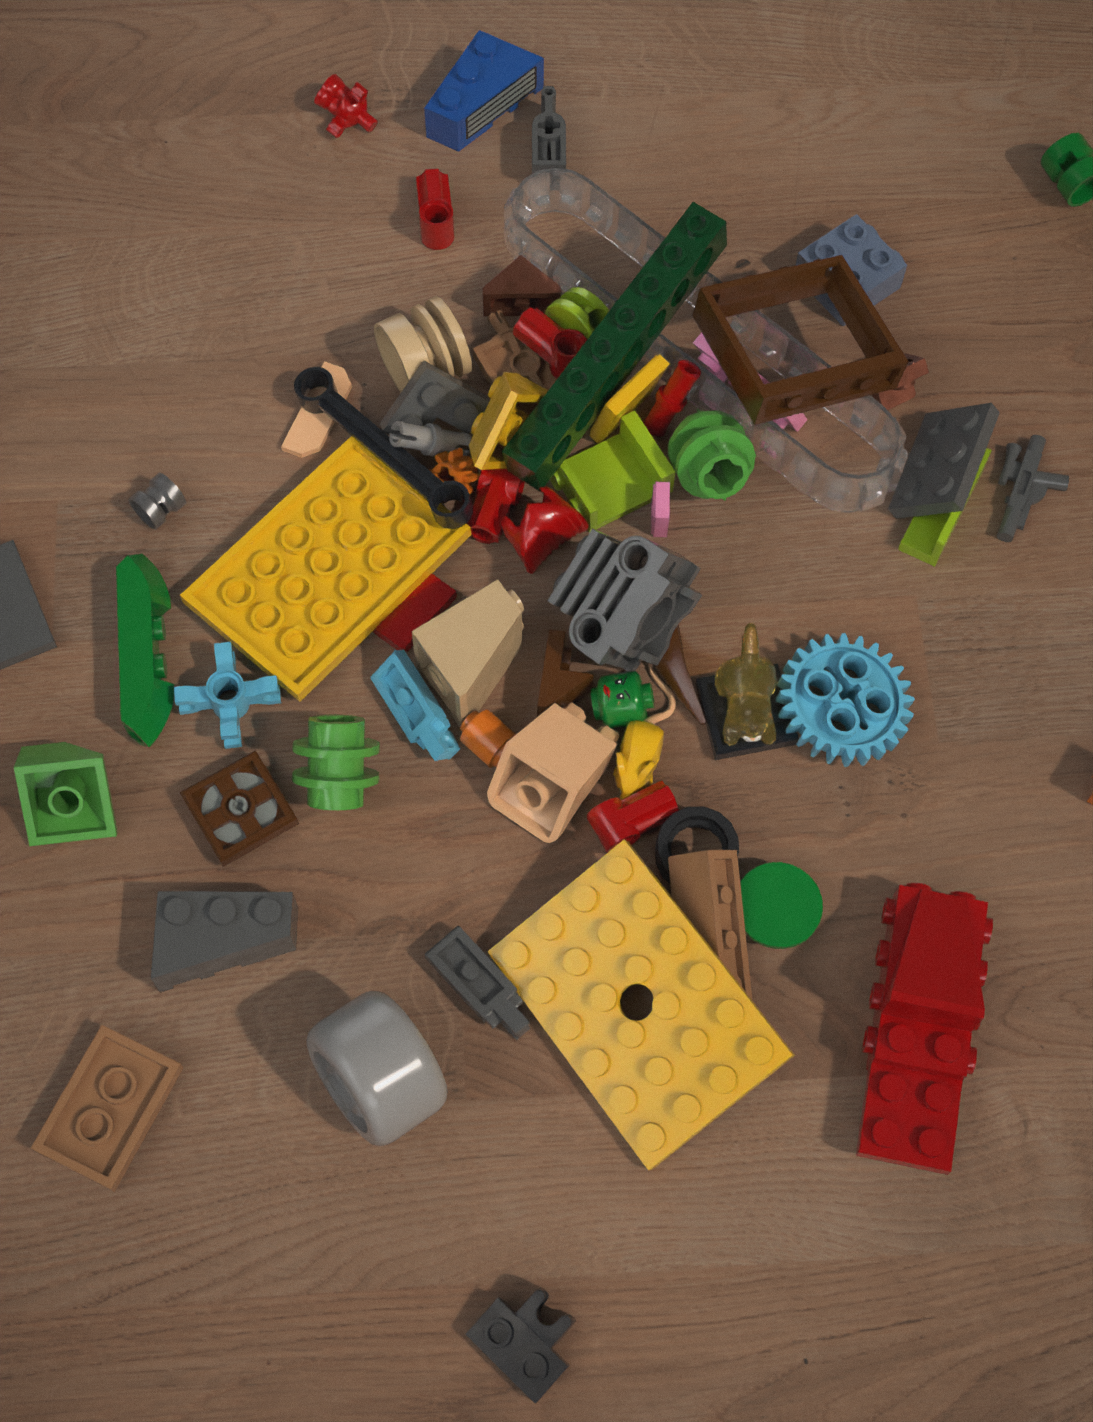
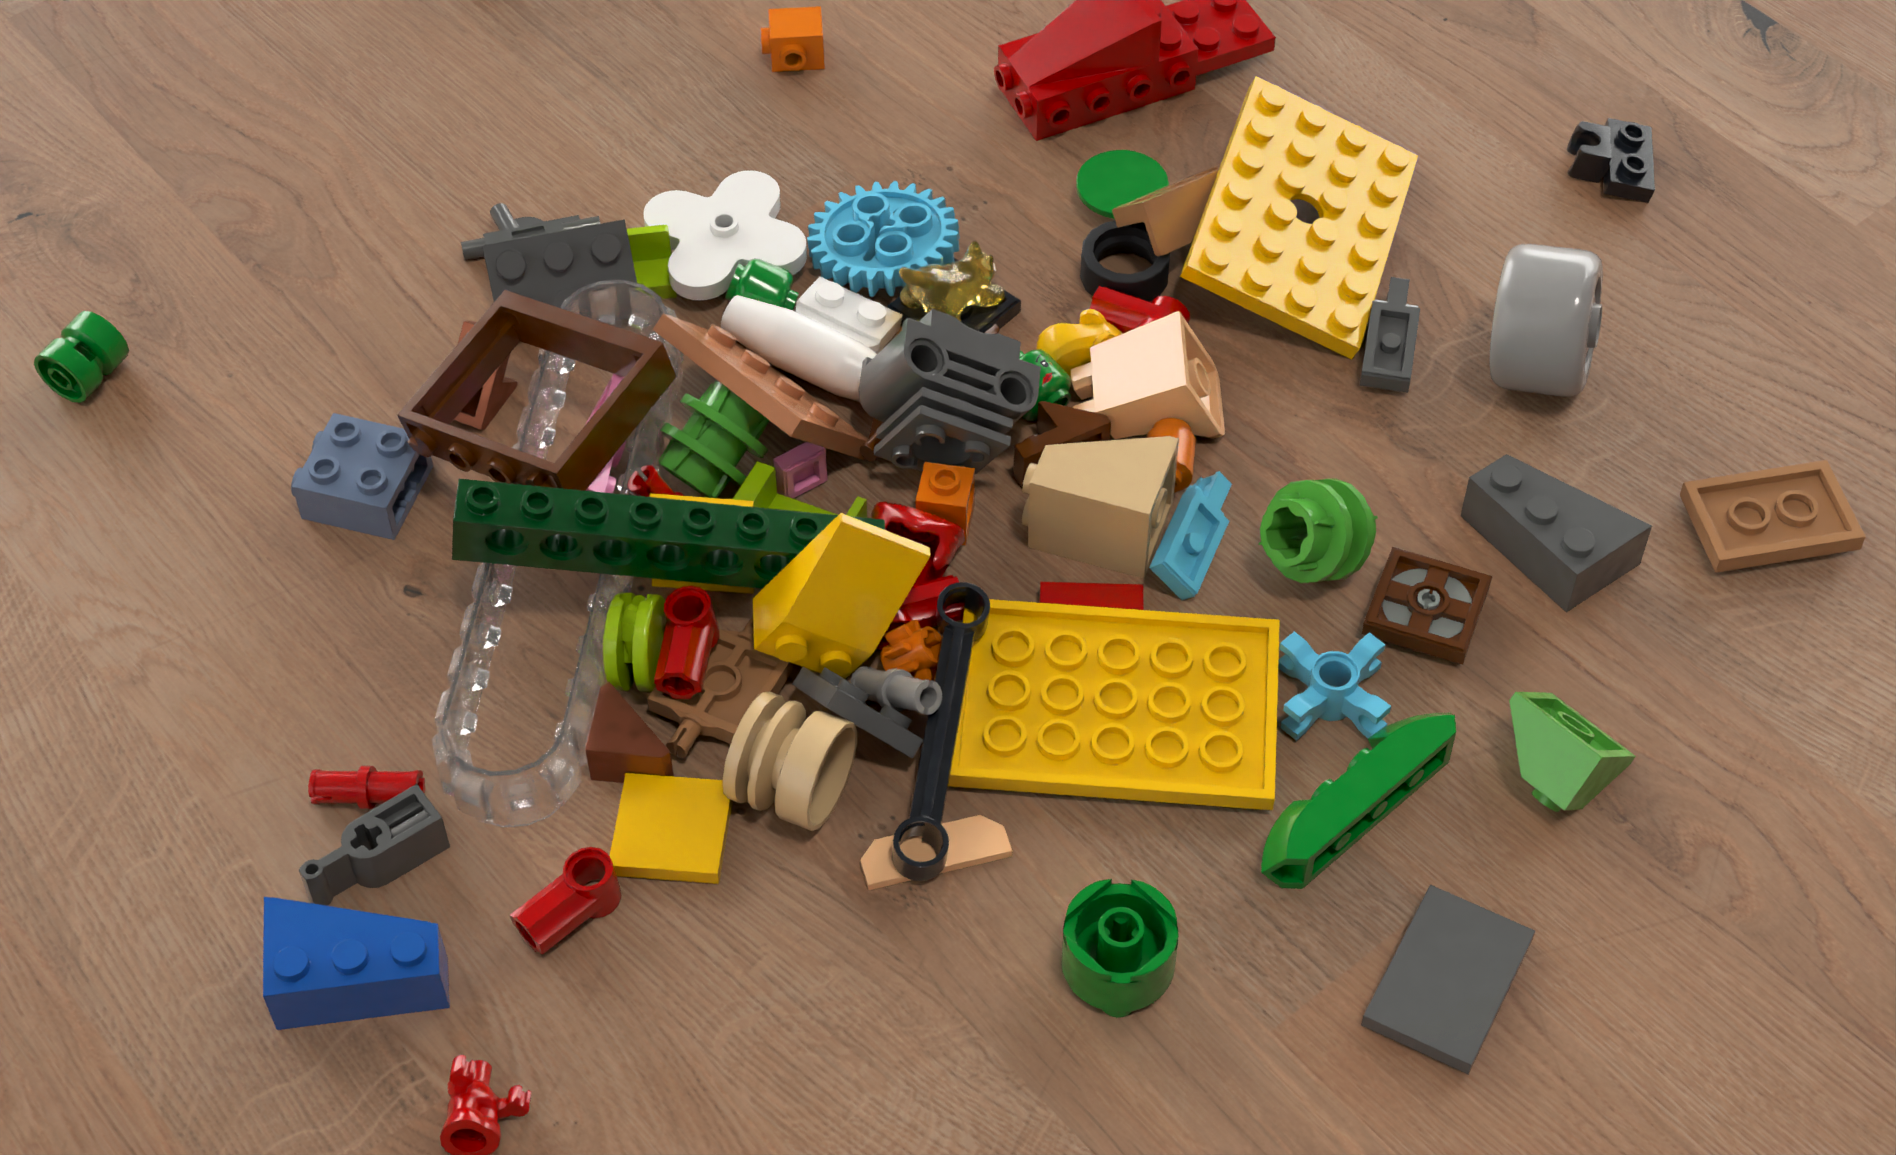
camera: 125 degrees left, 15 degrees down
flat silver wheel [128,473,187,530] -> none
none -> red pin [308,765,425,809]
none -> yellow tile [609,773,733,884]
none -> white plant [644,171,807,300]
none -> nougat plate [653,313,868,460]
none -> white plate [721,276,903,402]
none -> green head [725,258,799,310]
none -> orange brick [915,462,975,546]
none -> green brick [1061,879,1179,1018]

